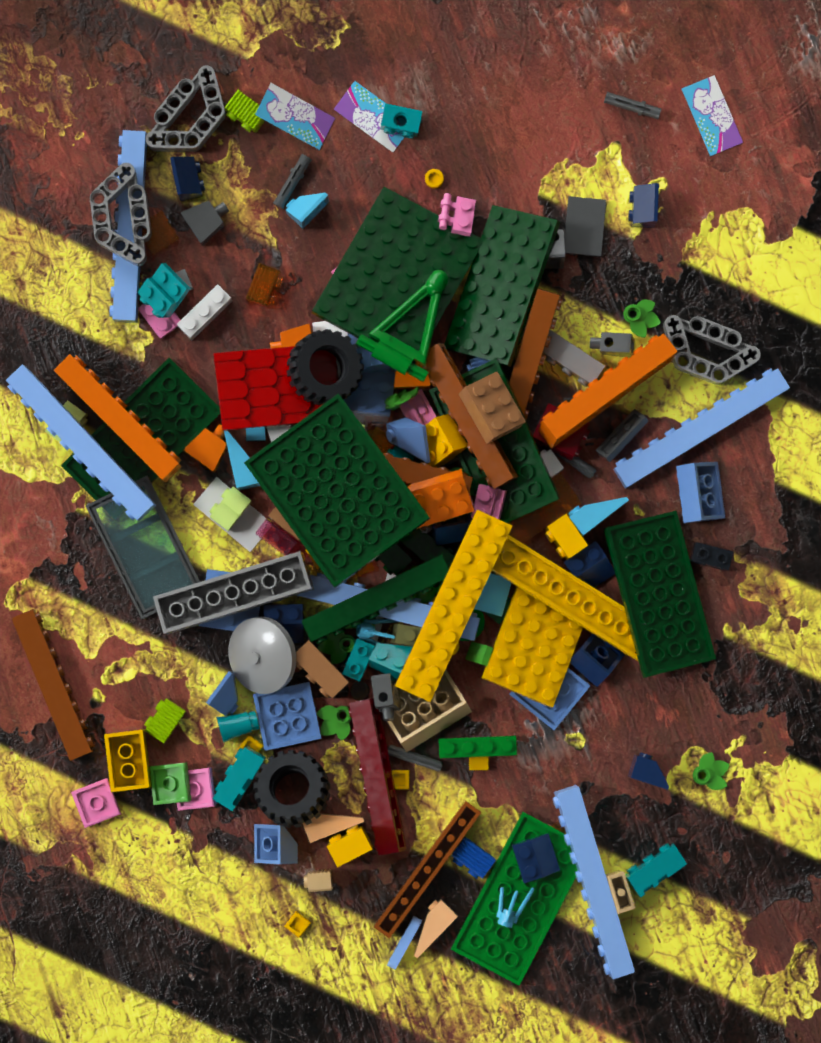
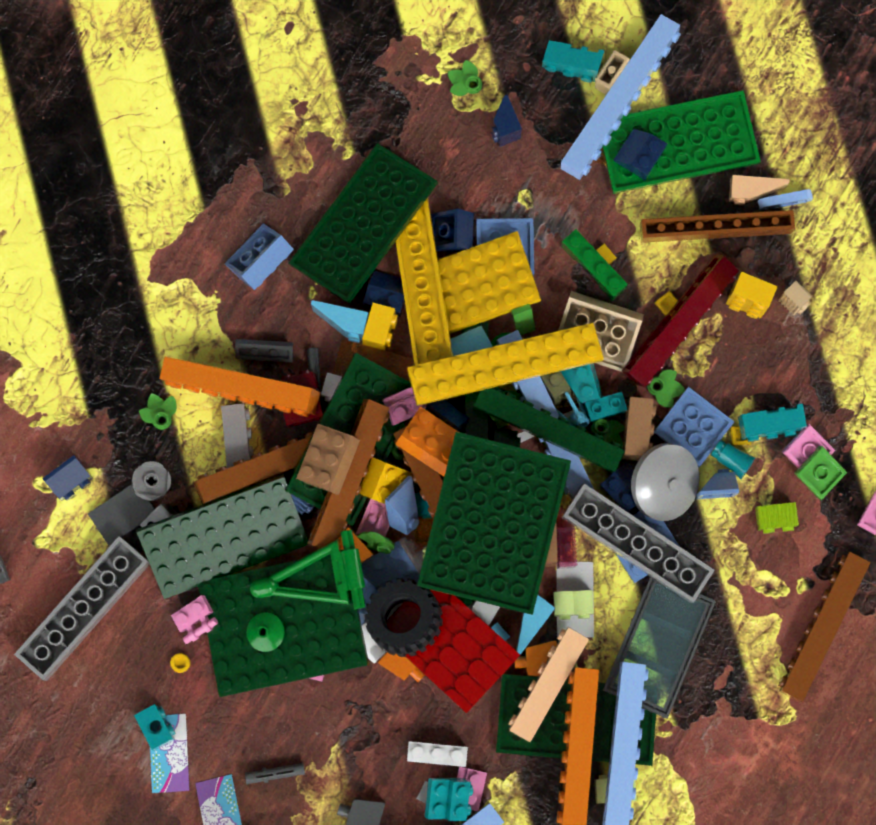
camera: 130 degrees left, 5 degrees down
yellow brick [104,729,151,792] -> none
clear orange brick [246,263,283,308] -> none
black tyre [253,750,331,828] -> none
medium blue slope [254,824,298,864] -> none
yellow tile [284,911,311,938] -> none
medium azure slope [286,193,329,229] -> none
light nougat slope [303,813,365,843] -> none
dark grey torso [371,673,400,721] -> none
dark grey axle [388,745,443,772] -> none
blue brick [451,836,496,879] -> none
medium azure plant [496,887,535,928] -> none
dark grey torso [590,332,635,357] -> none
light blue brick [613,368,790,489] -> none
light grey piece [663,315,761,385] -> none
black brick [690,542,733,571] -> none
none -> light grey brick [14,536,150,681]
none -> light grey plate [132,461,171,501]
none -> green dish [246,612,285,652]
none -> light nougat brick [508,626,589,742]

